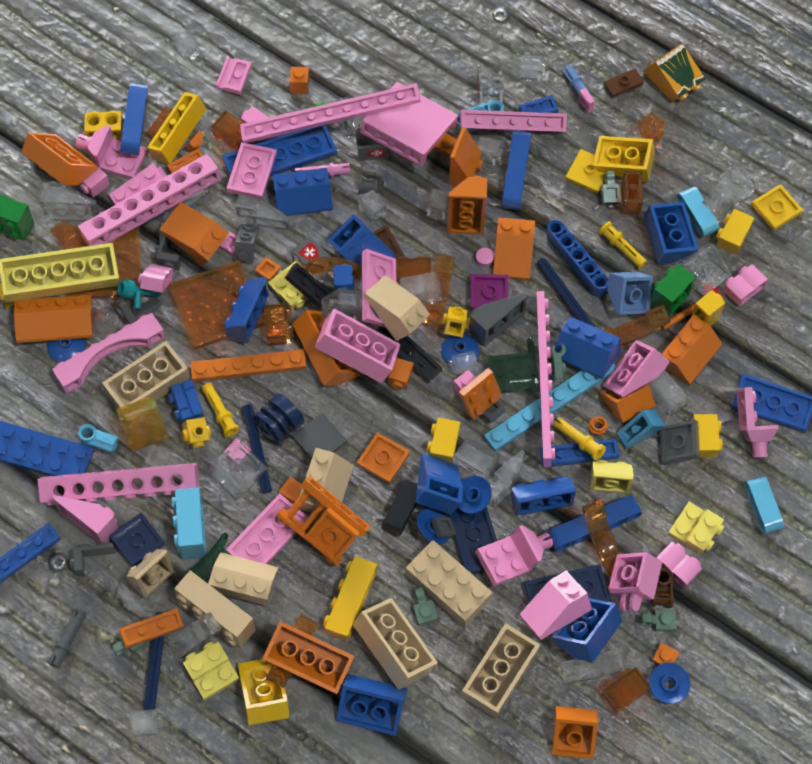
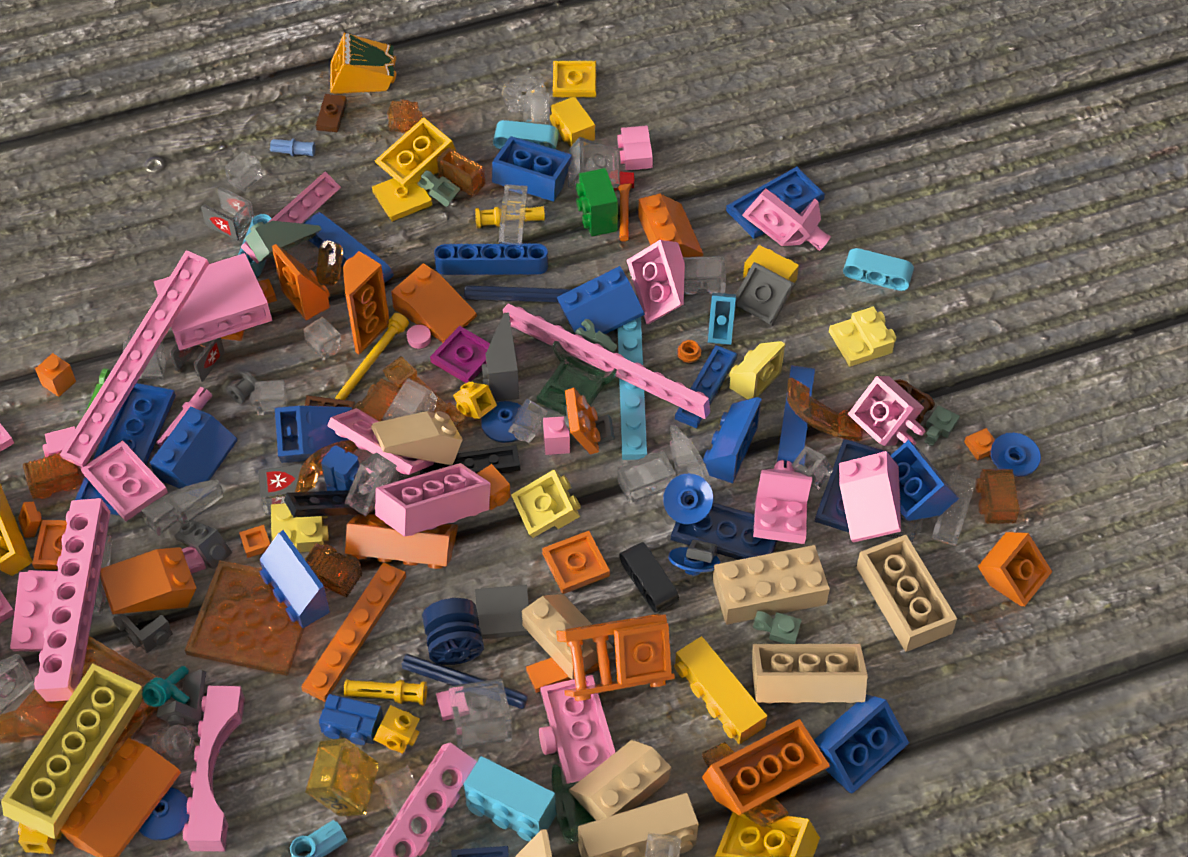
camera: 55 degrees left, 10 degrees down
tan brick [102,341,190,420] -> none
bright pink brick [138,264,174,293] -> none
blue slope [415,453,463,515] -> none
yellow brick [427,418,460,463] -> none
blue plate [518,95,559,113] -> none
yellow pin [553,417,606,461] -> none
bright pink tile [578,88,595,113] -> none
orange slope [599,384,656,422] -> none
clear orange slope [603,304,671,346] -> none
medium blue slope [608,272,653,315] -> none
bright pink brick [657,542,702,589] -> none
yellow brick [691,290,725,326] -> none
none -> sand green slope [245,221,322,262]
none -> clear orange beam [316,240,343,286]
none -> yellow piece [335,313,409,400]
none -> clear slope [499,185,528,245]
none -> light yellow plate [511,470,581,538]
none -> bright pink tile [539,726,557,755]
none -> clear brick [792,446,833,490]

